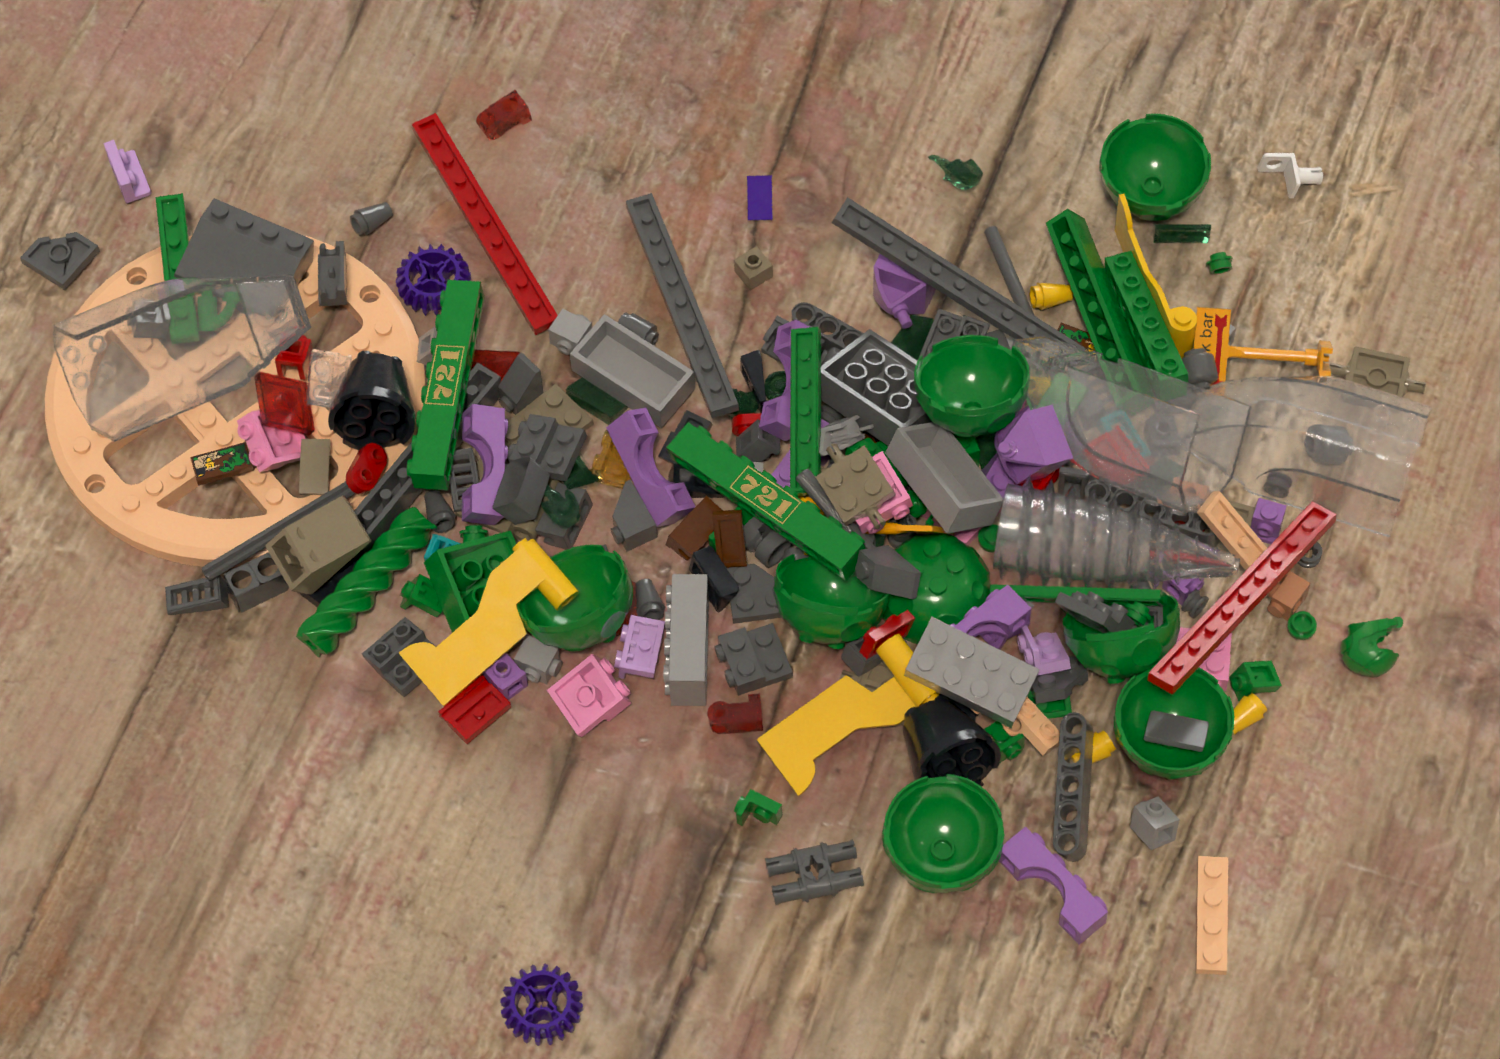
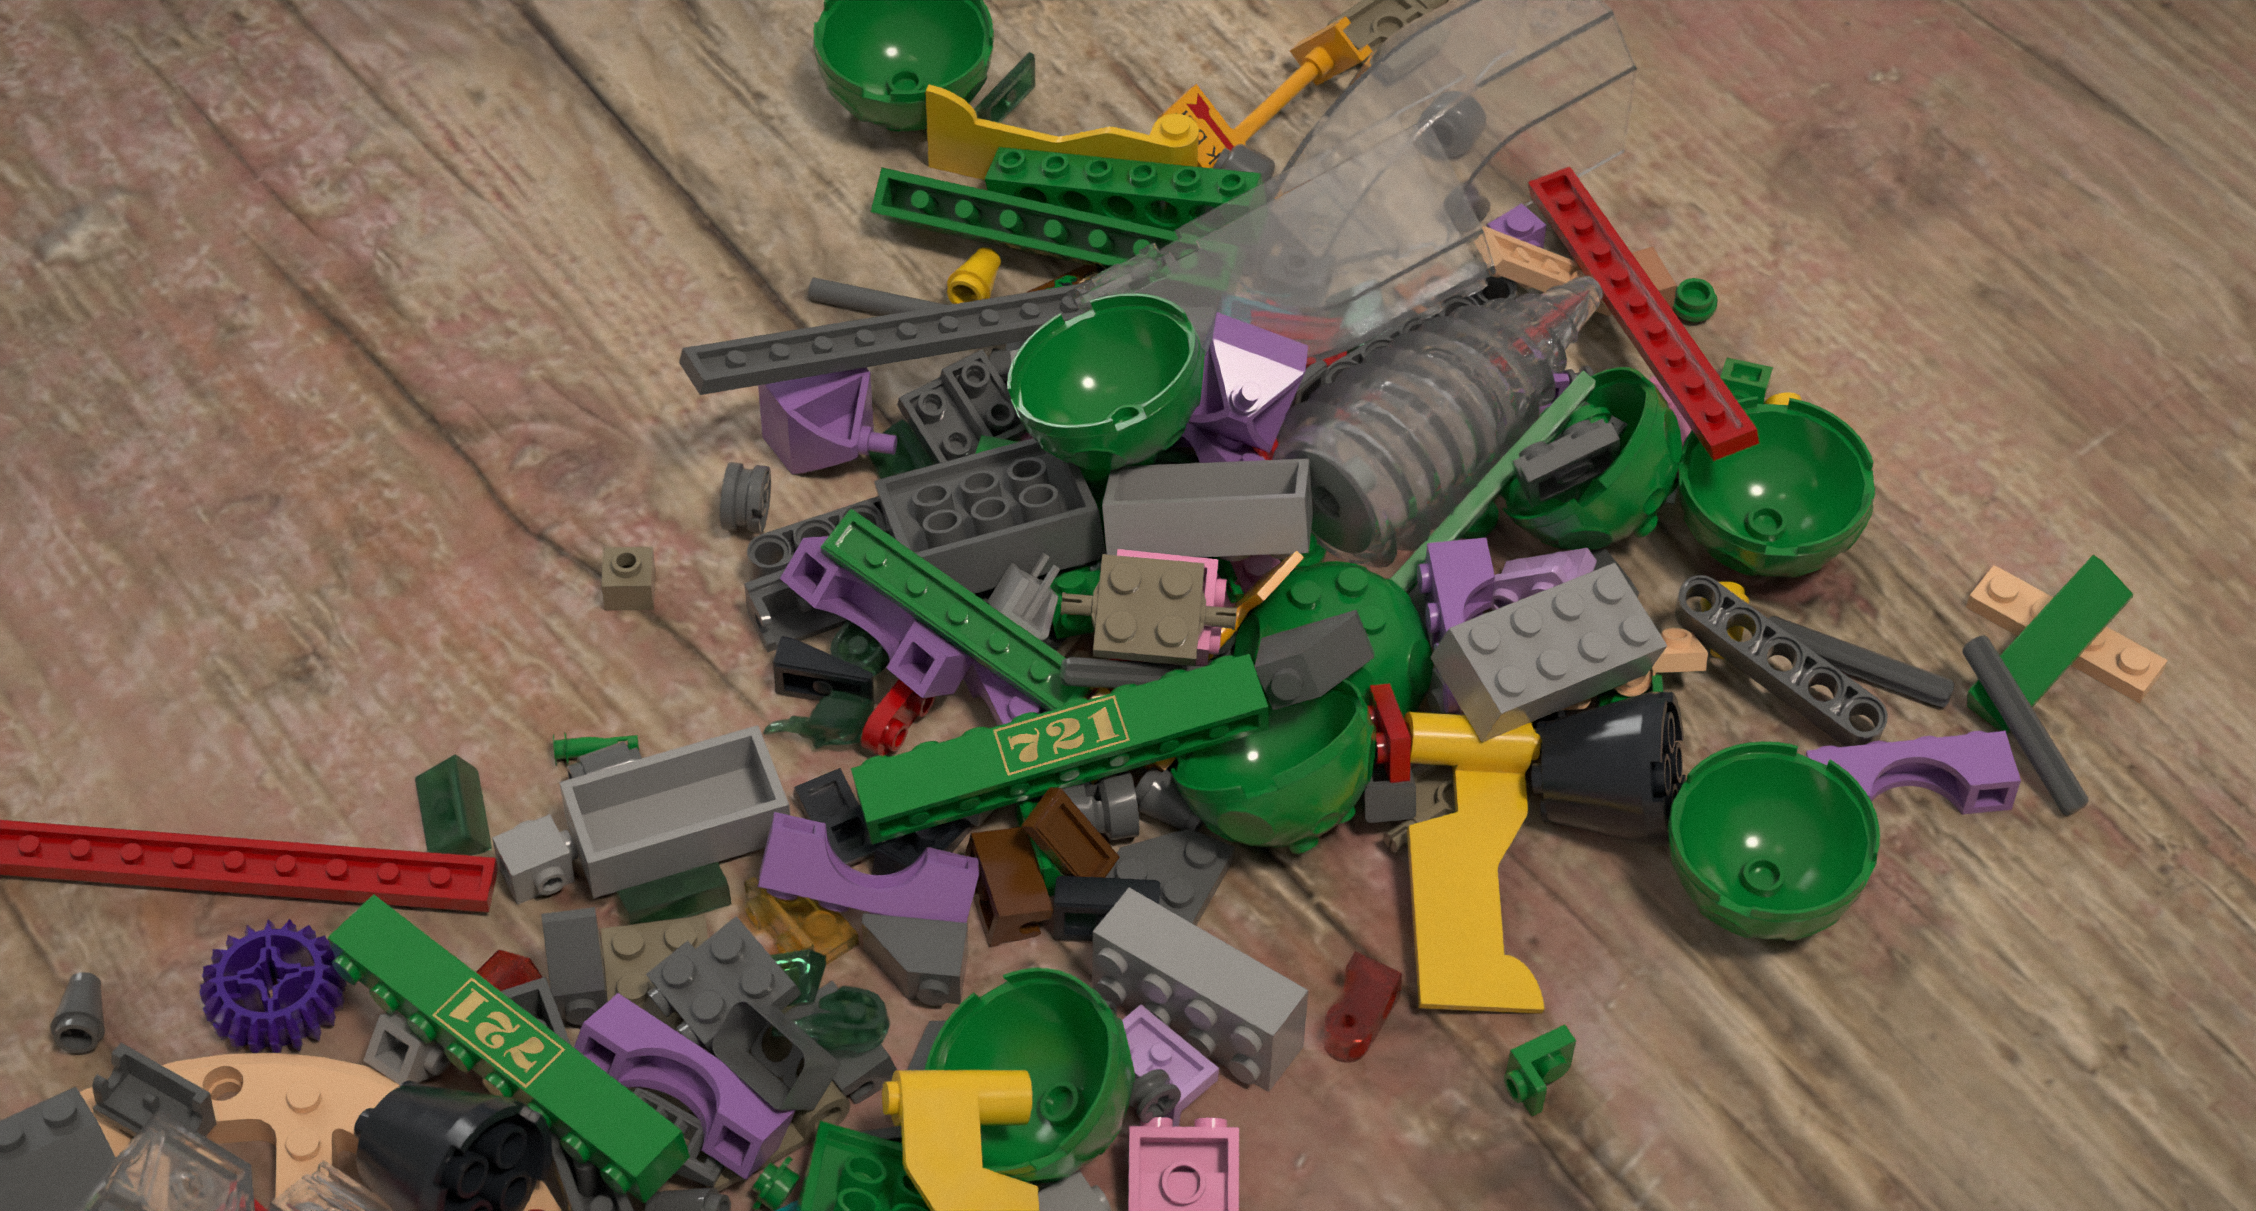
camera: 60 degrees left, 10 degrees down
clear red leg [476,90,532,140] -> none
dark grey plate [626,193,739,418] -> none
dark grey plate [714,623,793,696] -> none
dark grey brick [736,419,780,462] -> none
dark purple sticker [747,175,773,220] -> none
dark grey pin [765,839,864,905] -> none
clear green piece [928,155,983,191] -> none
light grey brick [1130,796,1180,850] -> none
dark grey slope [1144,711,1209,752] -> none
green plate [1206,252,1233,274] -> none
green helmet [1340,617,1403,678] -> none
none -> clear green slope [415,754,492,856]
none -> green piece [553,732,639,766]
none -> dark grey wheel [720,462,771,534]
none -> dark grey bush [1129,1069,1181,1123]
none -> dark grey axle [1769,616,1954,708]
none -> dark grey axle [1962,635,2089,816]
none -> green slope [1967,554,2133,735]

